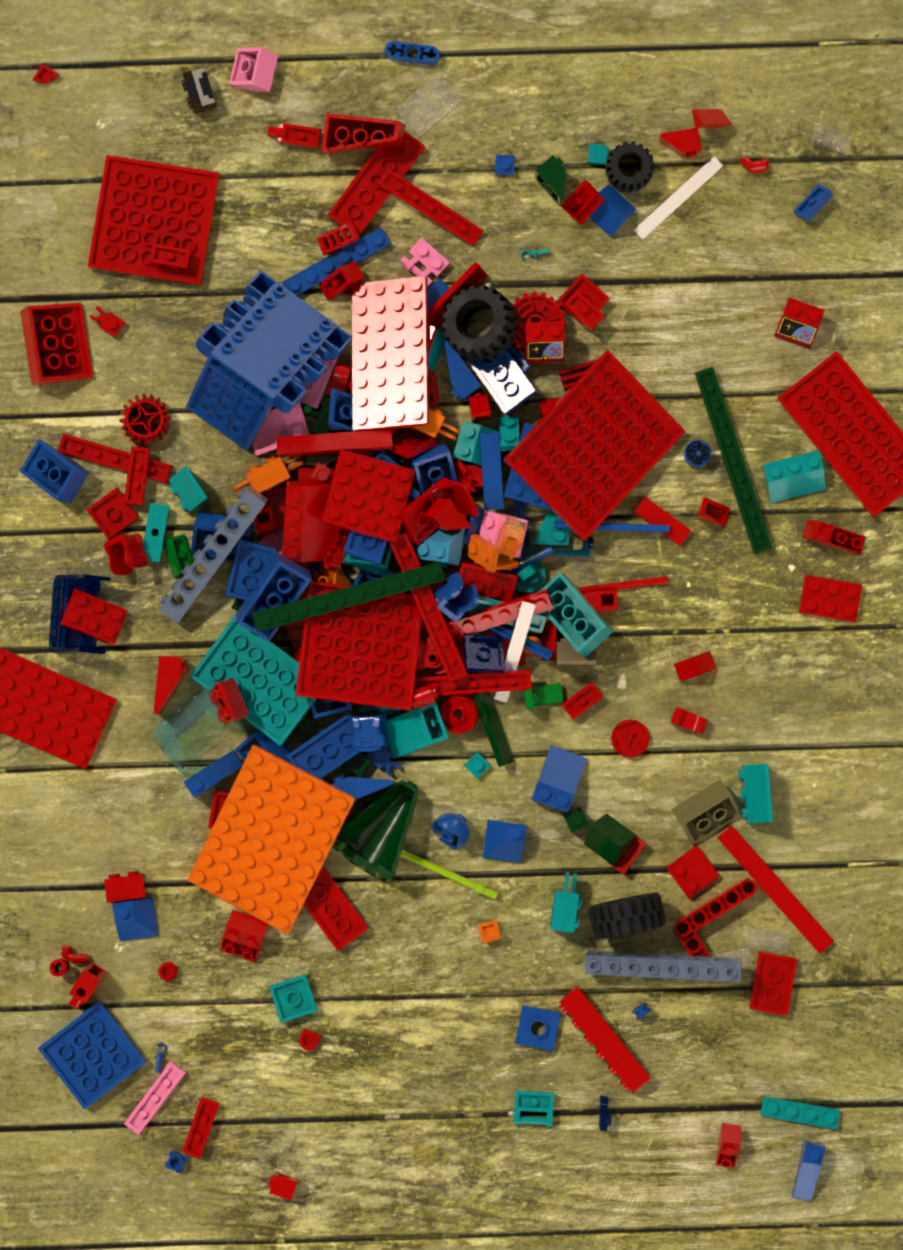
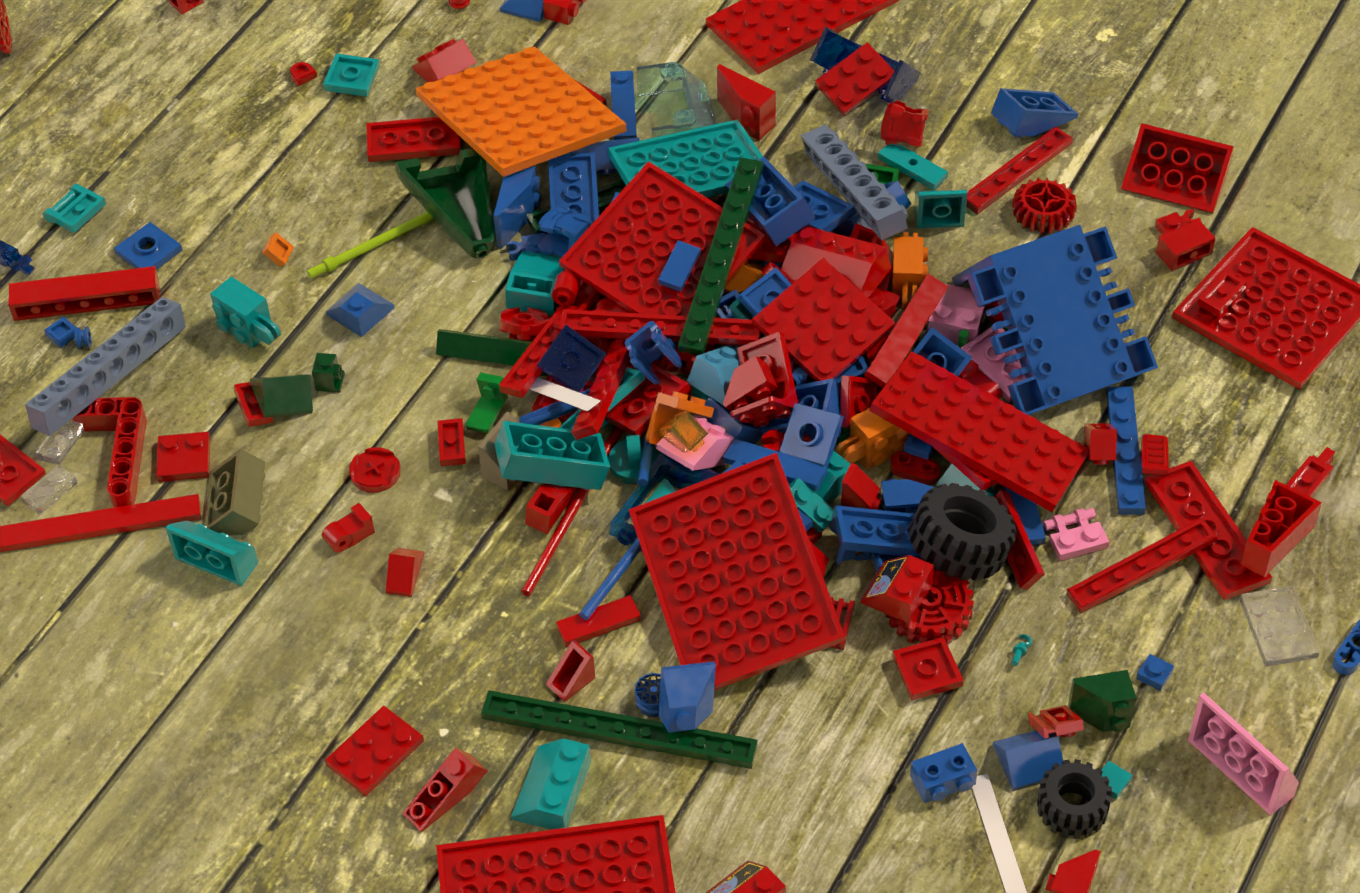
camera: 120 degrees right, 35 degrees down
red tile [86,487,140,540] -> none
red tile [123,446,151,506] -> none
red slope [209,679,249,726] -> none
blue cylinder [431,813,470,850] -> none
teal plate [464,752,491,778] -> none
blue slope [531,745,587,813] -> none
red plate [564,290,605,331] -> none
black tyre [589,892,666,940] -> none
none -> blue tile [44,316,77,348]
none -> blue tile [658,240,701,292]
none -> blue slope [659,662,716,733]
none -> blue piece [780,403,844,466]
none -> blue brick [910,743,978,803]
none -> red brick [1156,219,1216,271]
none -> bright pink slope [1188,692,1299,816]

